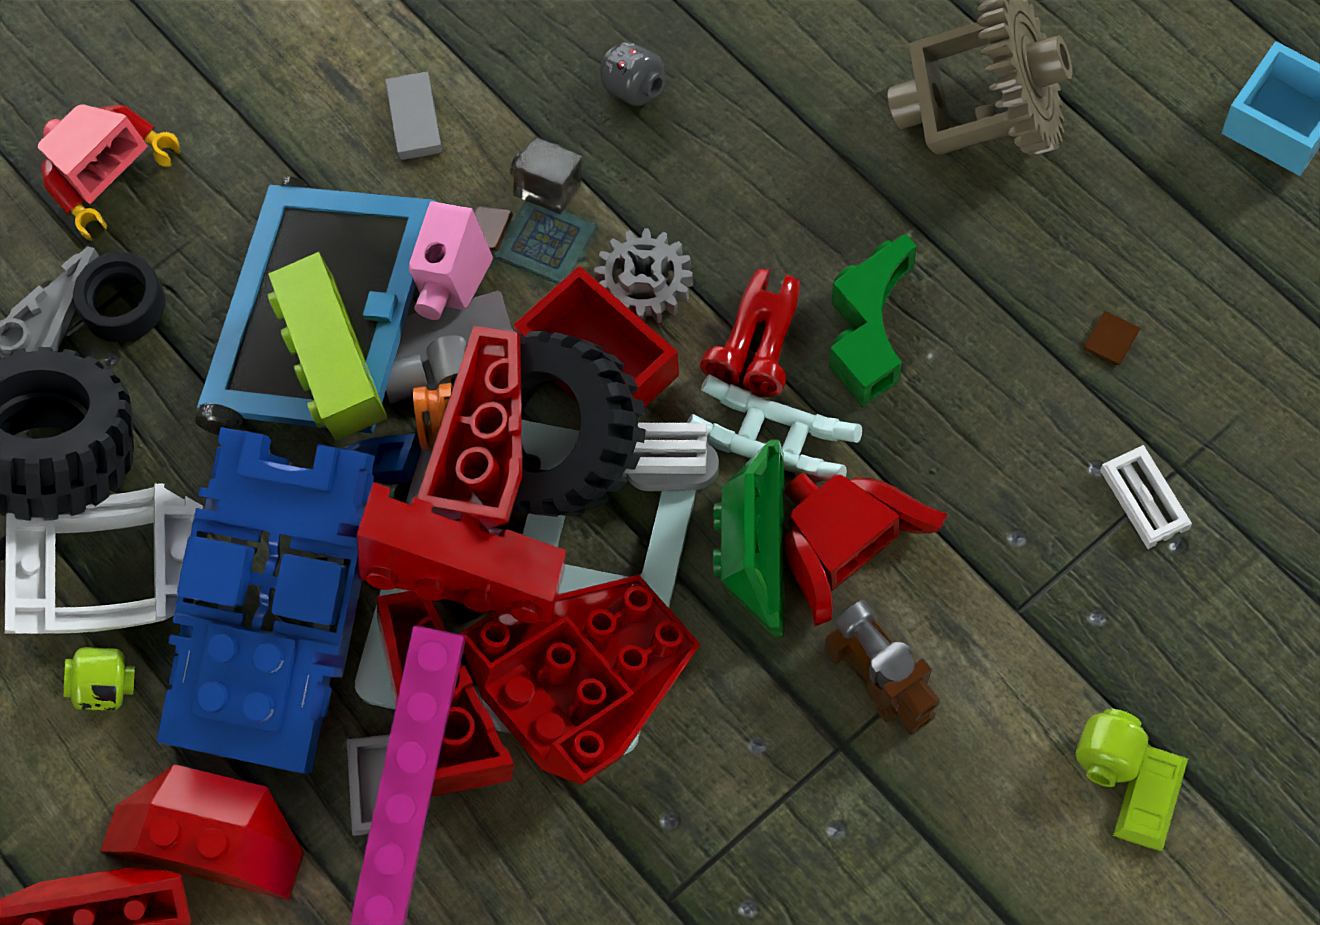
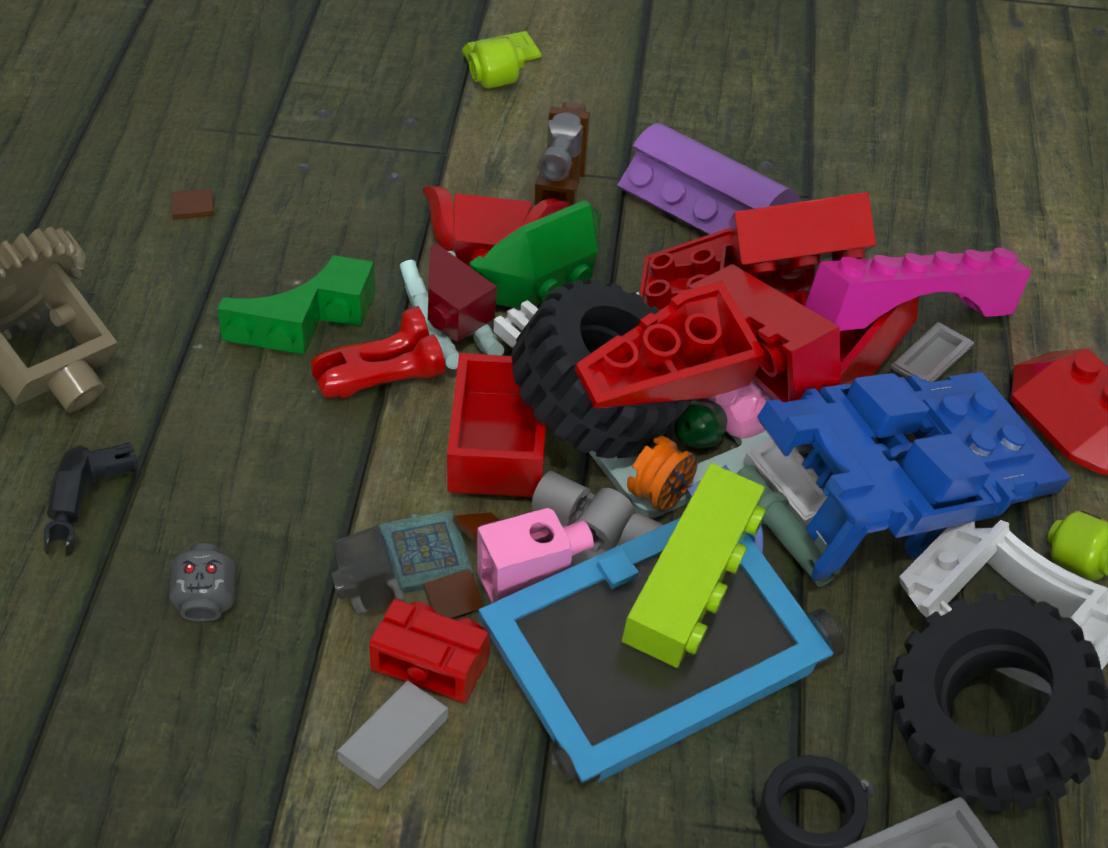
camera: 140 degrees left, 20 degrees down
light grey gear [594,228,693,324] -> none
white tile [1100,445,1192,549] -> none
none -> black arm [44,442,137,556]
none -> red brick [369,599,490,704]
none -> dark red slope [427,243,497,342]
none -> reddish brown piece [453,512,501,540]
none -> medium lavender brick [618,123,800,235]
none -> red piece [729,192,876,277]

